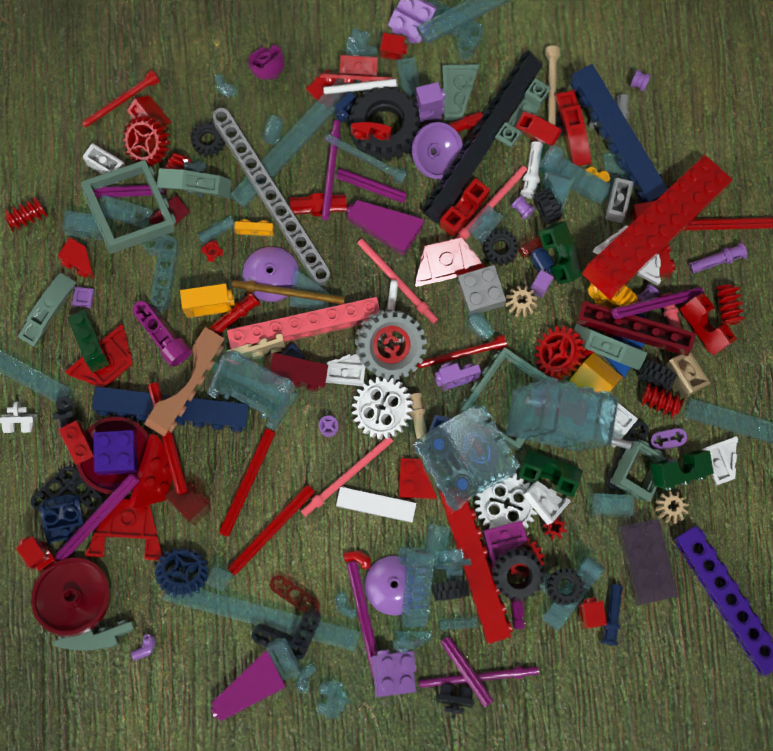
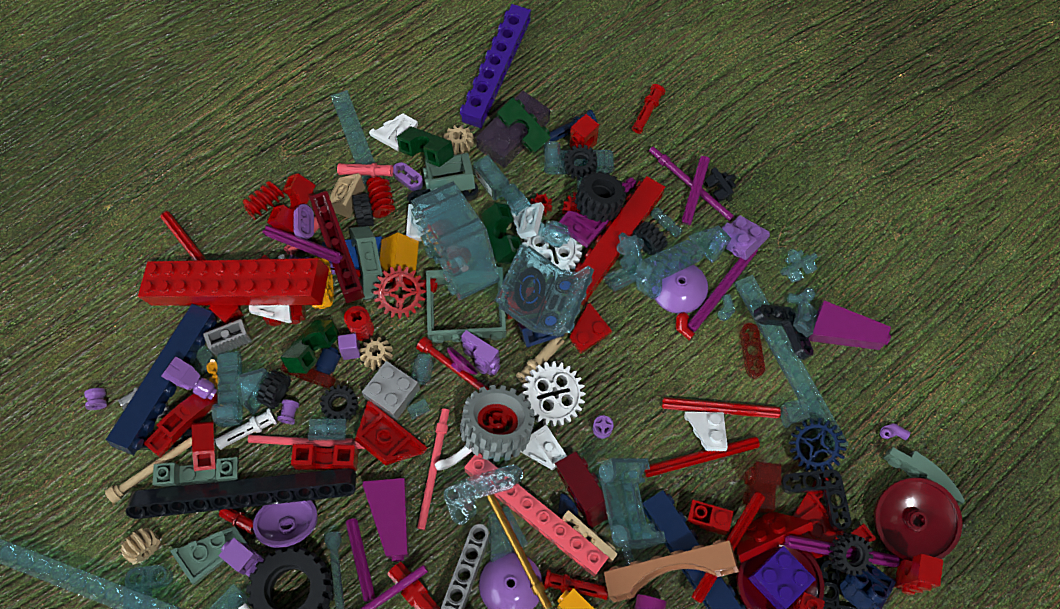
camera: 130 degrees left, 10 degrees down
coral bar [300,437,394,517] -> none
white tile [336,487,416,523] -> none
red slope [351,122,392,141] -> none
medium lavender pin [689,242,748,274] -> none
none -> tan gear [120,528,160,565]
none -> medium lavender piece [161,356,217,400]
none -> medium lavender plate [294,204,314,240]
none -> coral pin [337,163,393,177]
none -> red piece [344,306,374,341]
none -> clear light blue tile [407,399,430,420]
none -> clear light blue beam [444,465,523,525]
none -> magenta dish [447,347,478,375]
none -> dark green arch [496,97,551,155]
none -> clear light blue piece [501,184,532,216]
none -> clear light blue head [541,220,571,248]
none -> red pin [631,84,666,134]
none -> white wing [684,412,728,451]
none -> red slope [687,499,734,536]
none -> black beam [780,469,851,531]
none -> black tyre [829,533,873,576]

